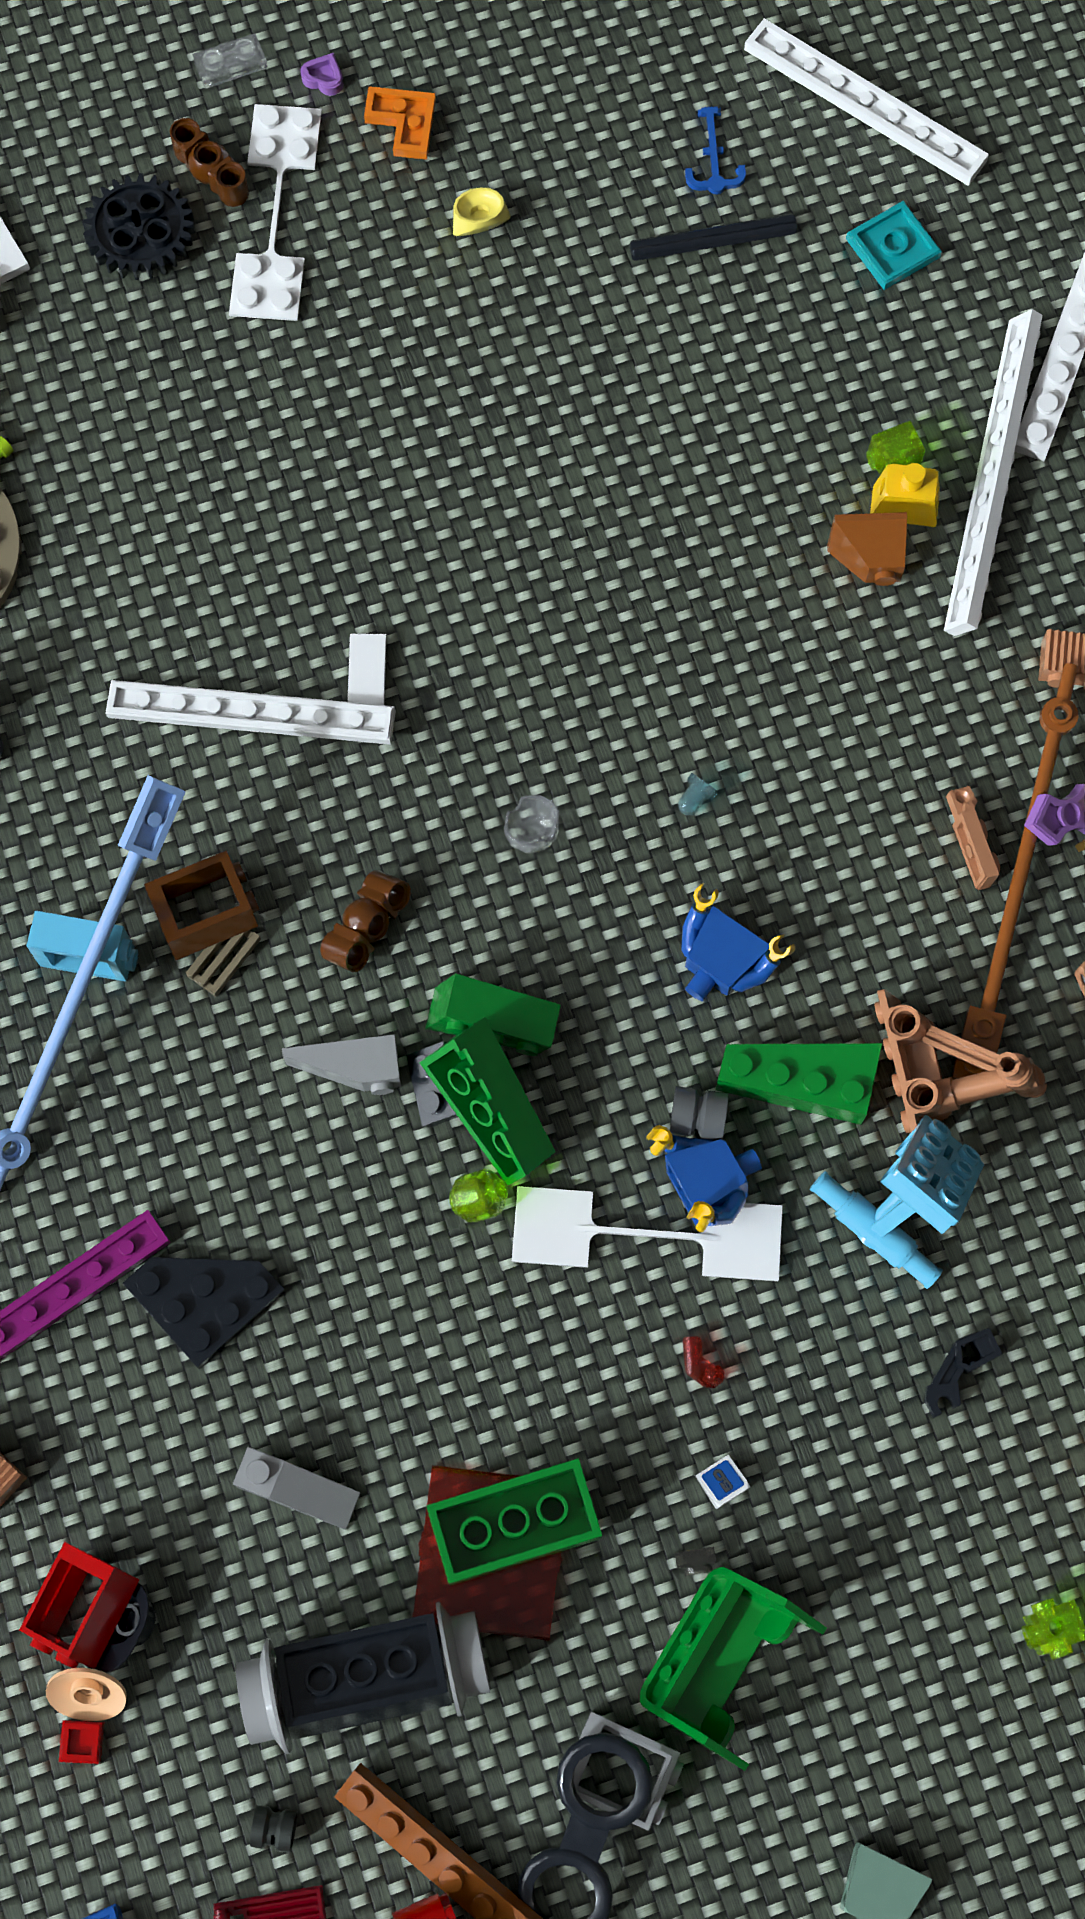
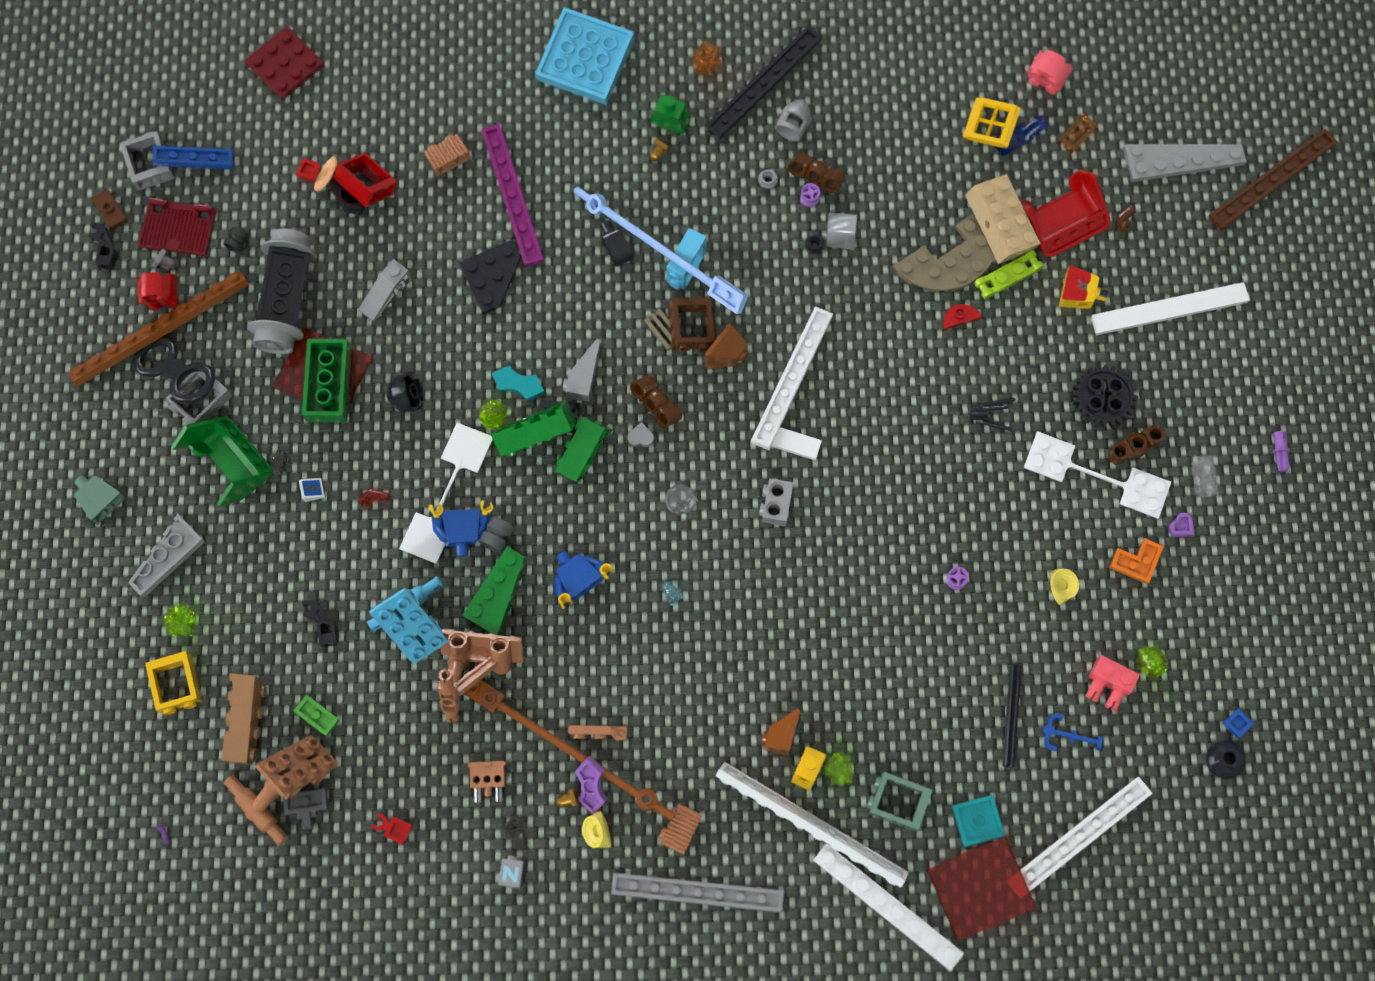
camera: 110 degrees right, 0 degrees up
none -> light grey wing [128,514,205,599]
none -> black cylinder [386,371,424,412]
none -> teal tile [492,365,544,401]
none -> black piece [600,220,634,267]
none -> light grey tile [628,422,654,447]
none -> dark orange slope [705,324,748,369]
none -> light grey brick [759,478,793,526]
none -> sand green window [867,772,932,832]
none -> clear red piece [927,837,1037,941]
none -> red plate [943,304,982,330]
none -> medium lavender wheel [946,567,969,590]
none -> black plant [970,398,1015,431]
none -> coral brick [1085,655,1140,712]
none -> clear neon green head [1136,646,1168,678]

